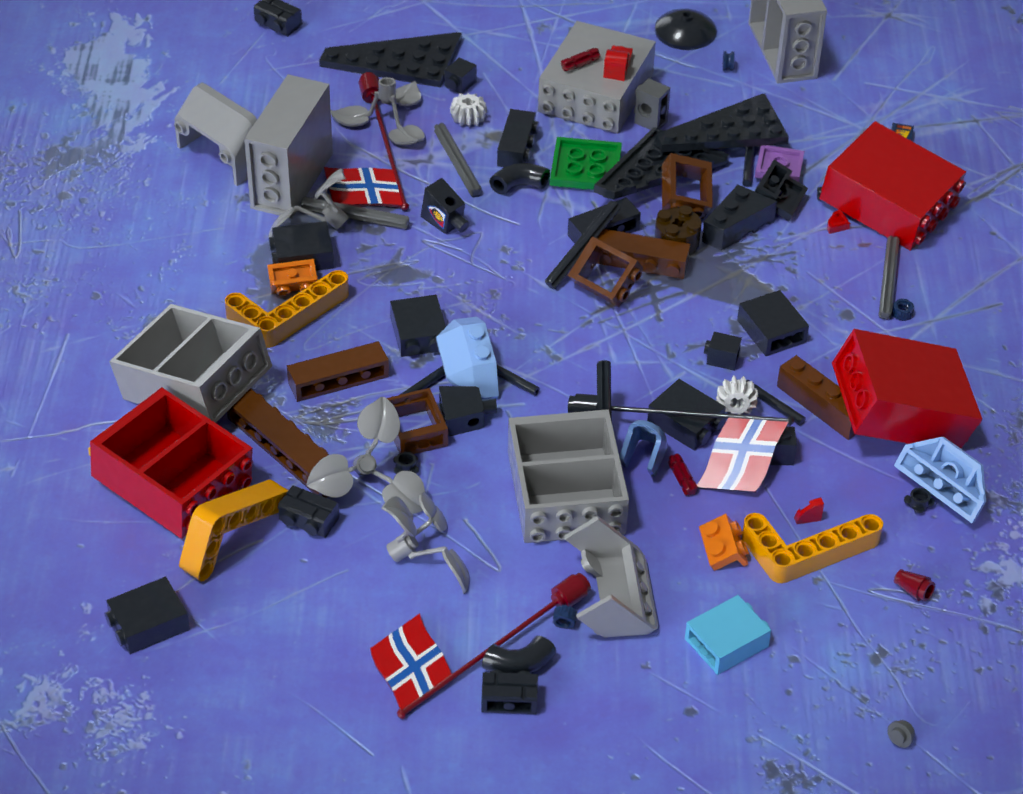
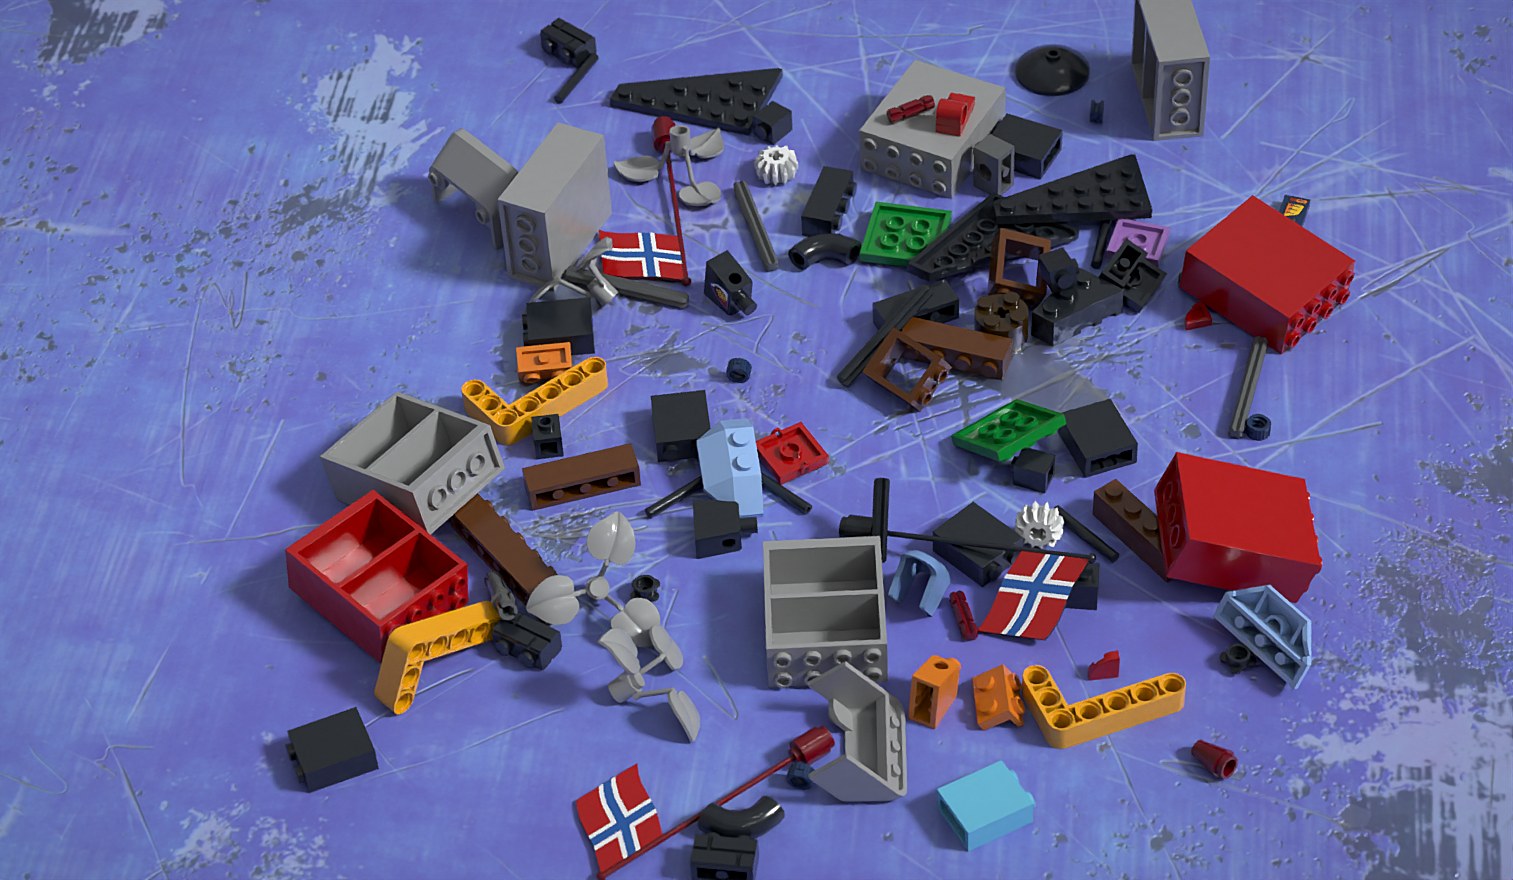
camera: 10 degrees right, 0 degrees up
reddish brown window [386,388,448,454] -> none
none -> dark grey pin [484,571,517,620]
none -> black brick [531,413,564,460]
none -> black bar [554,53,599,104]
none -> dark blue axle [726,358,752,383]
none -> red plate [756,422,829,484]
none -> orange torso [908,655,961,729]
none -> green plate [951,399,1067,462]
none -> black brick [991,113,1062,180]
none -> black brick [1038,247,1080,294]

